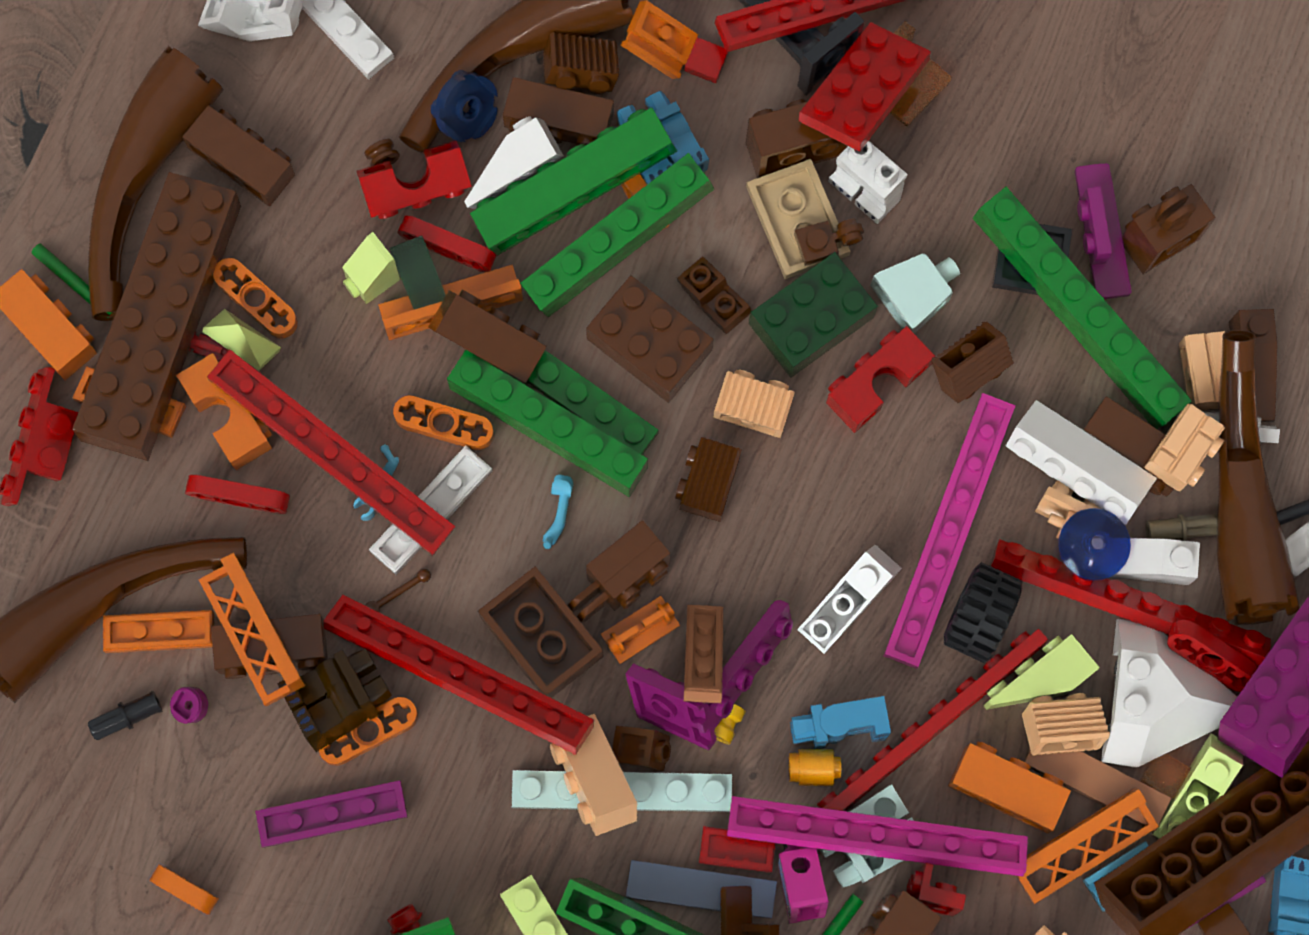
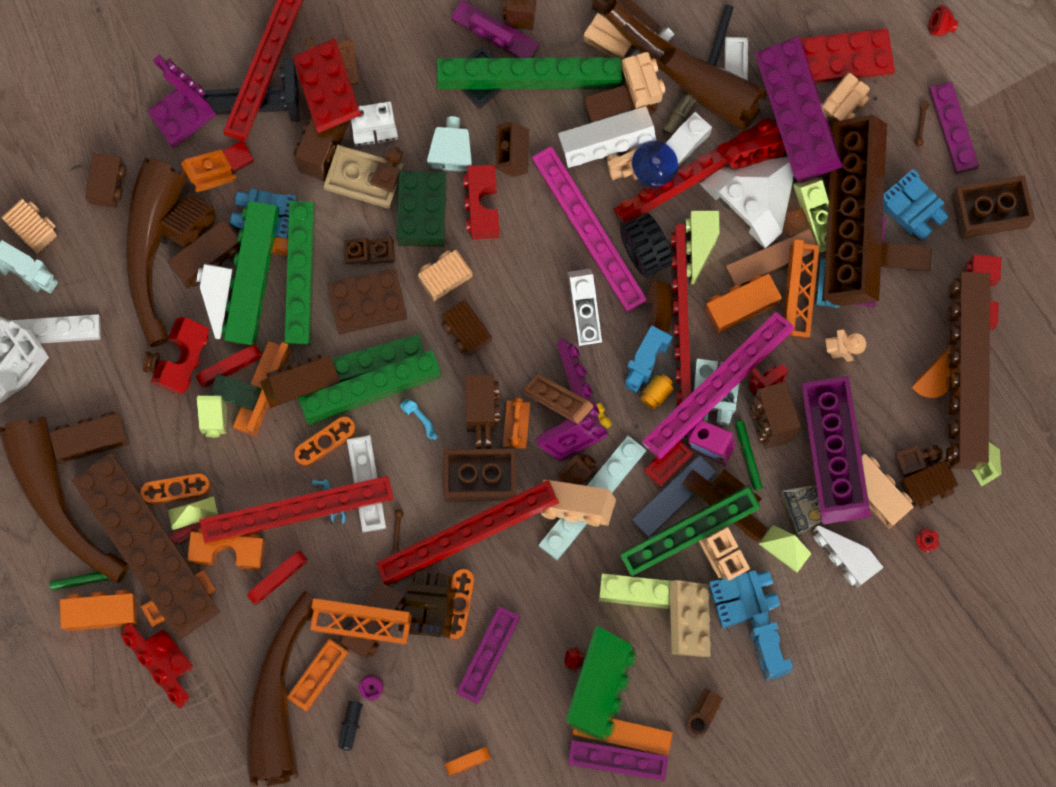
camera: 50 degrees left, 0 degrees up
dark blue plate [431,70,498,142] -> none
light nougat brick [1022,693,1110,756] -> none
none -> reddish brown slope [646,279,673,332]

